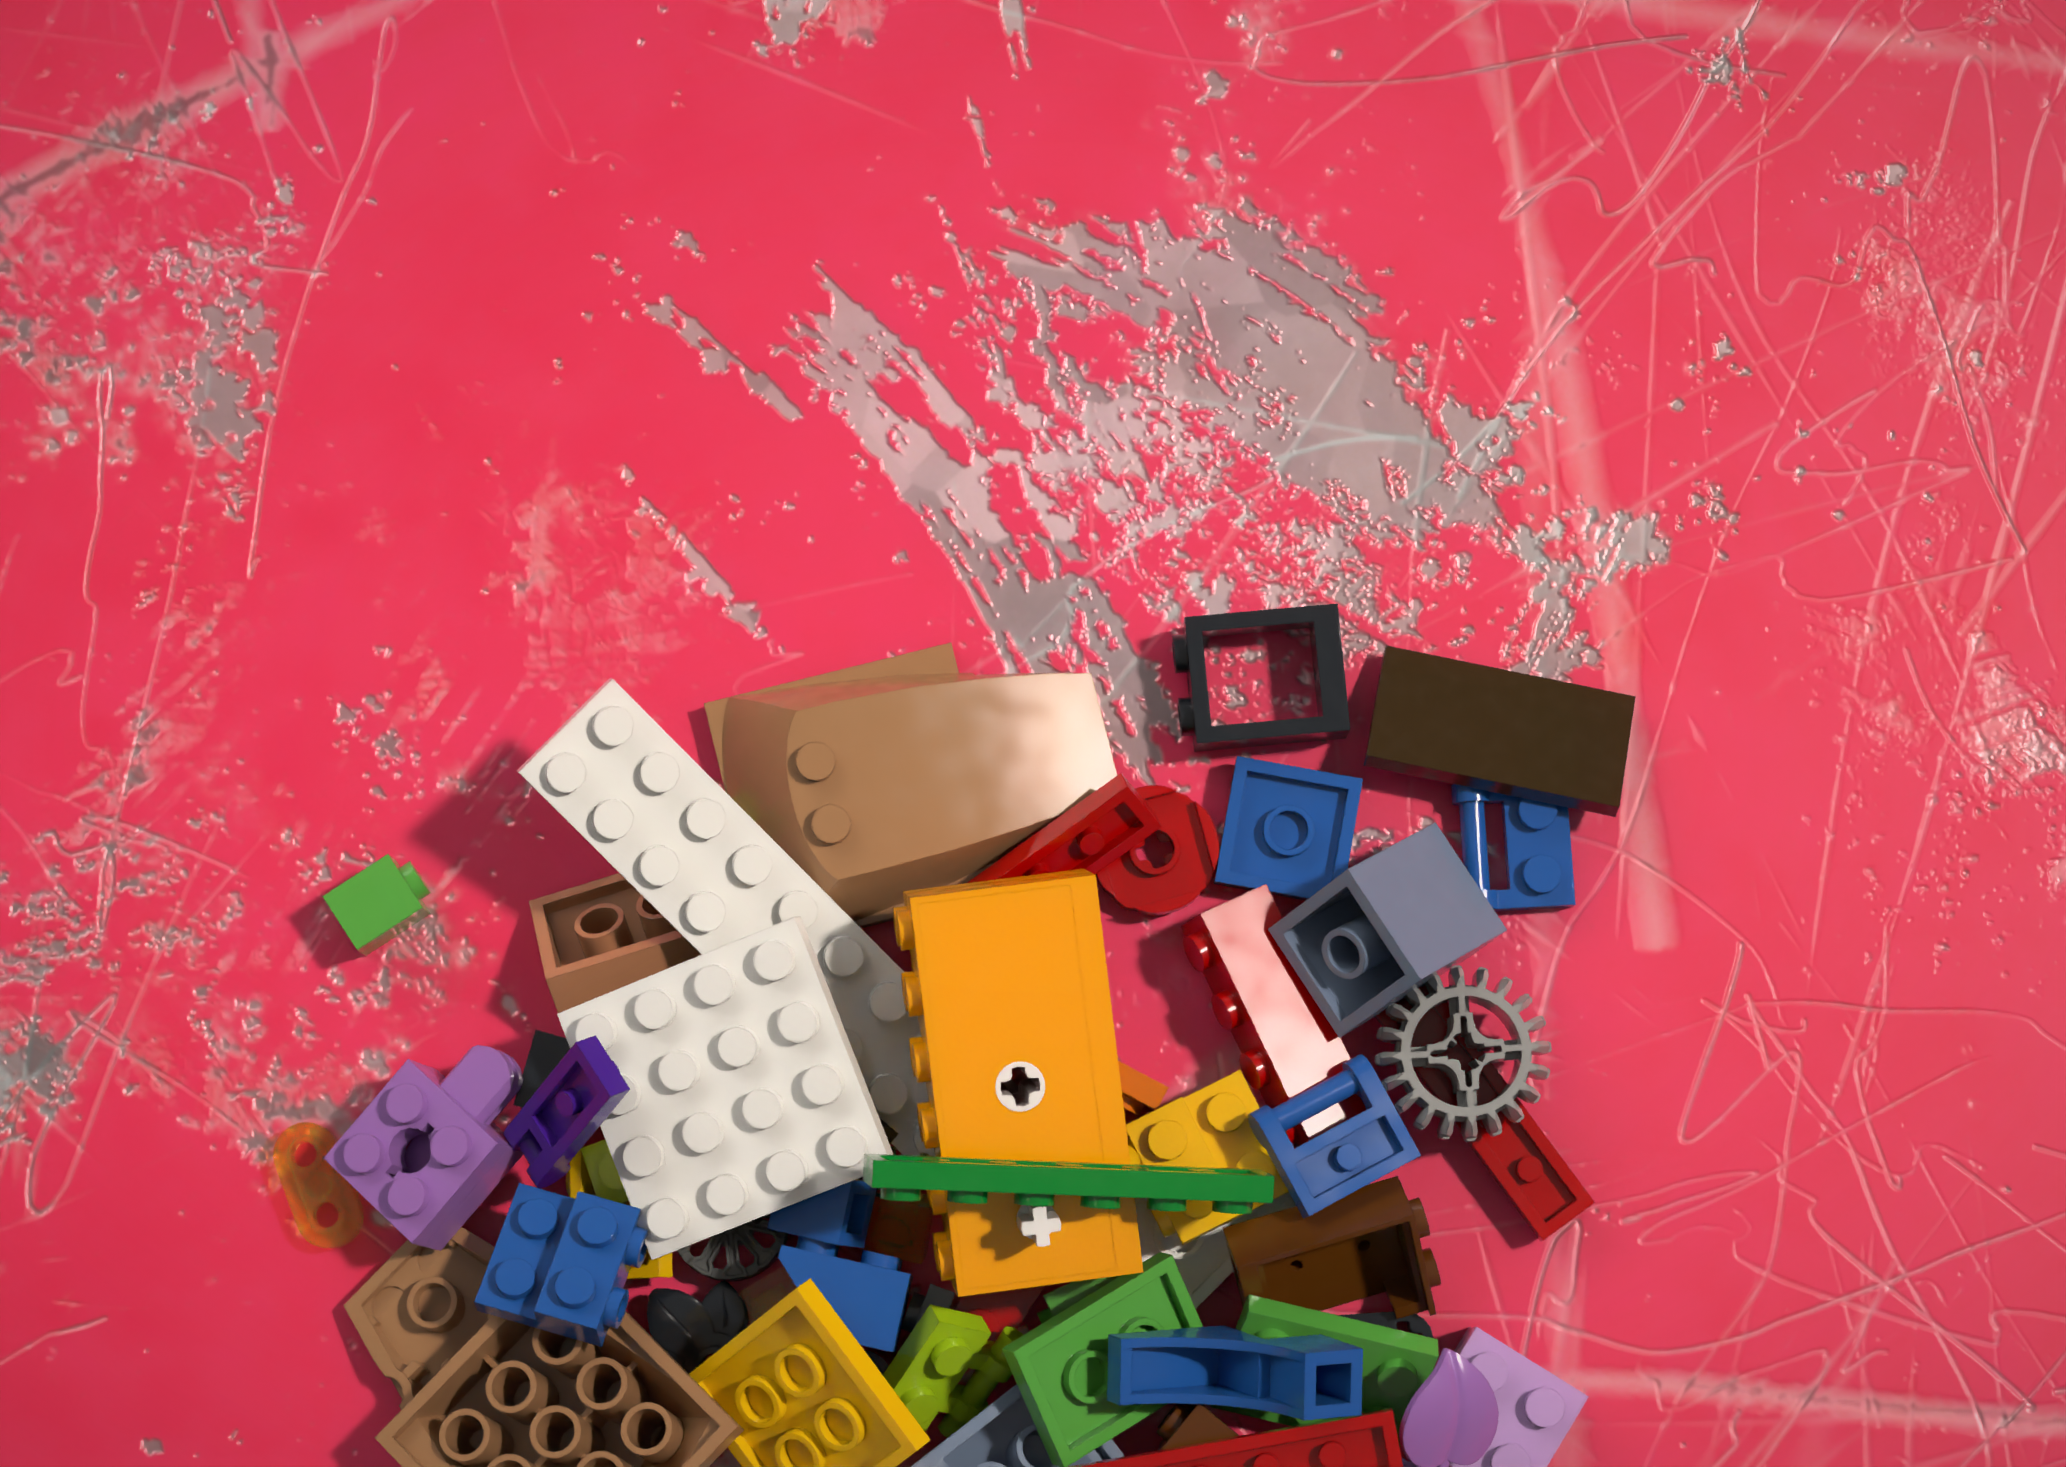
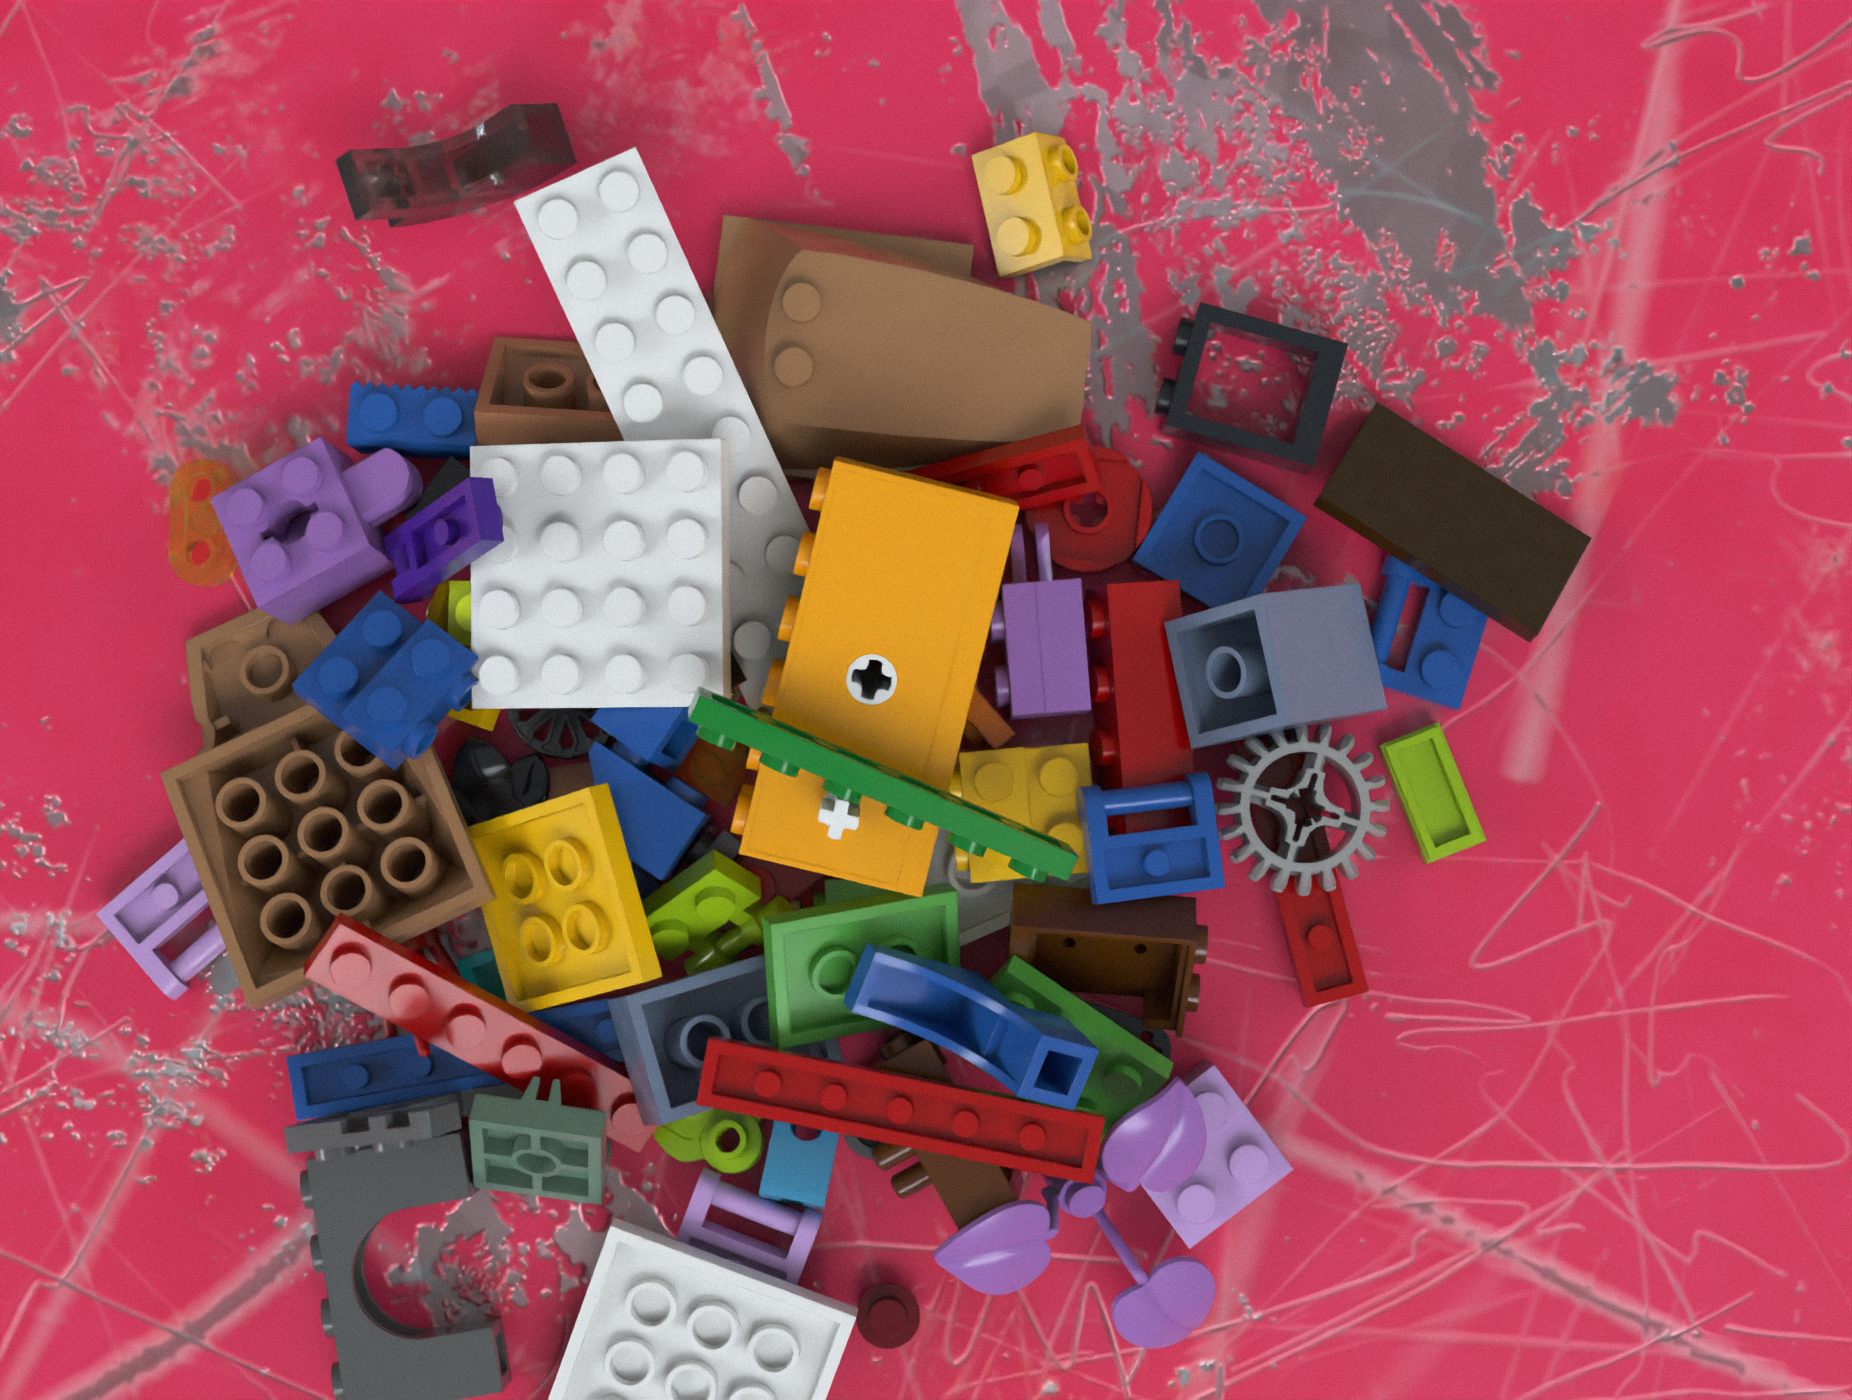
camera: 25 degrees right, 5 degrees up
bright green brick [322,854,431,956] -> none
none -> clear smoke arch [335,103,577,228]
none -> blue brick [346,381,479,461]
none -> yellow bracket [971,132,1092,279]
none -> medium lavender brick [989,522,1091,721]
none -> lime tile [1376,722,1486,864]

